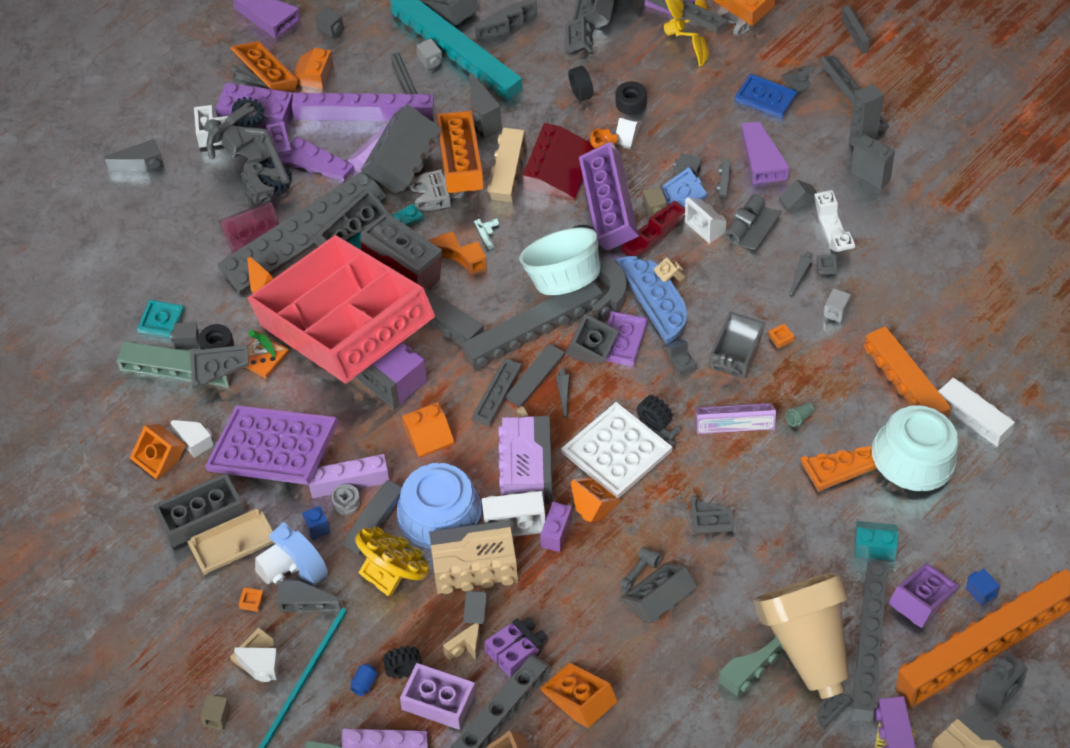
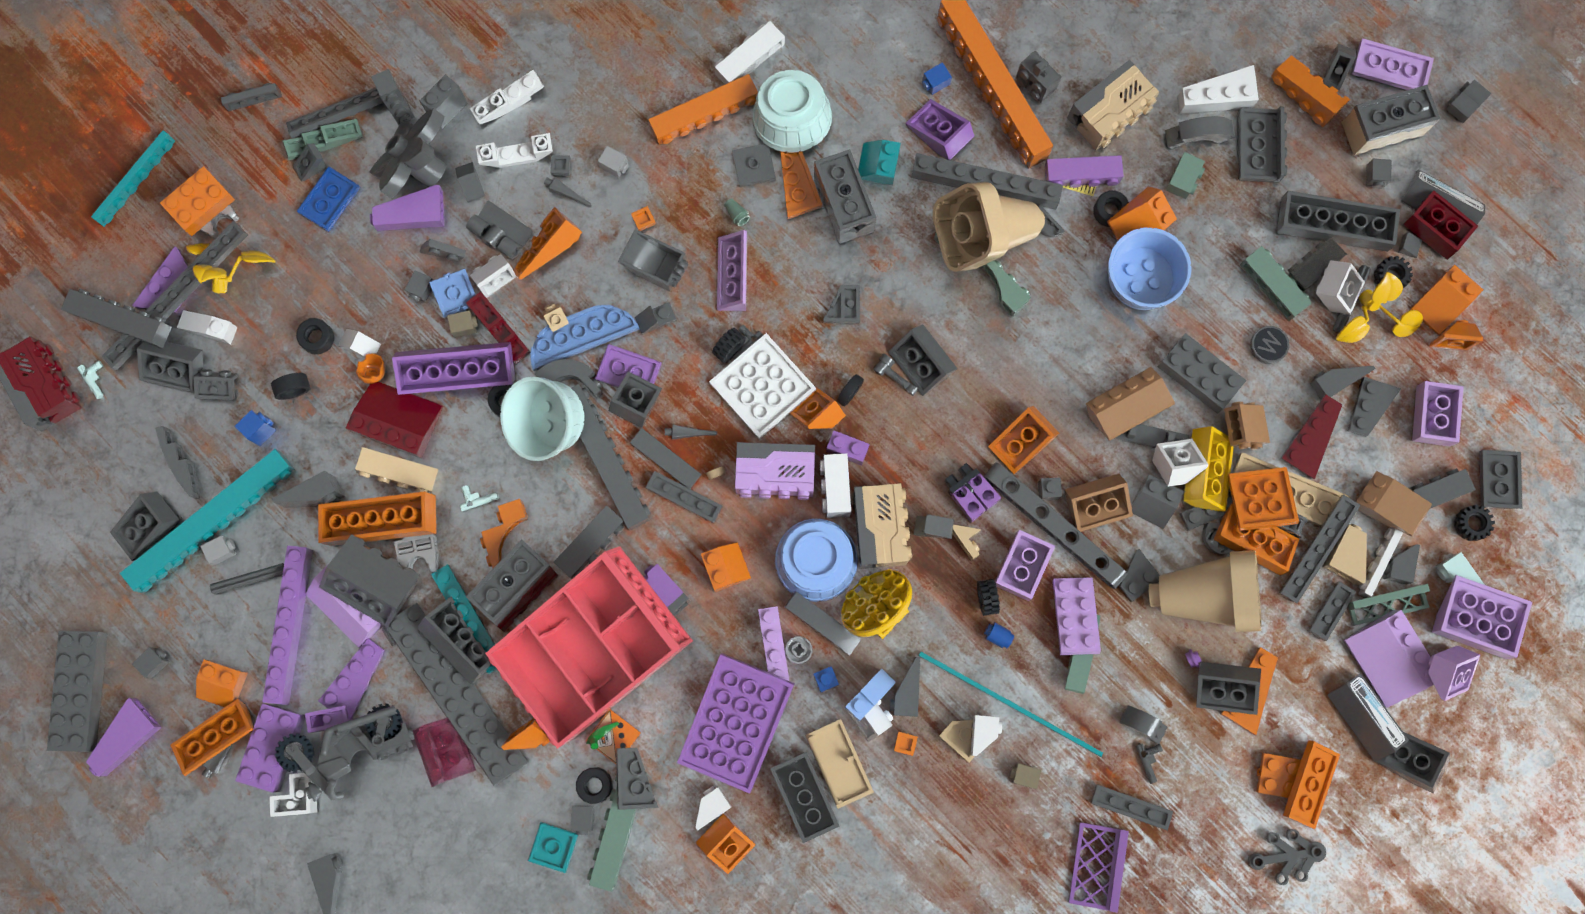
camera: 90 degrees left, 25 degrees up
none -> white slope [177,310,237,345]
none -> blue brick [234,410,276,446]
none -> sand green slope [283,119,362,160]
none -> dark grey plant [369,108,446,199]
none -> white slope [470,70,544,124]
none -> orange wedge [513,207,582,280]
none -> dark grey plate [732,144,776,187]
none -> dark grey piece [814,149,877,244]
none -> black tyre [837,374,864,407]
none -> dark grey brick [1038,477,1062,501]

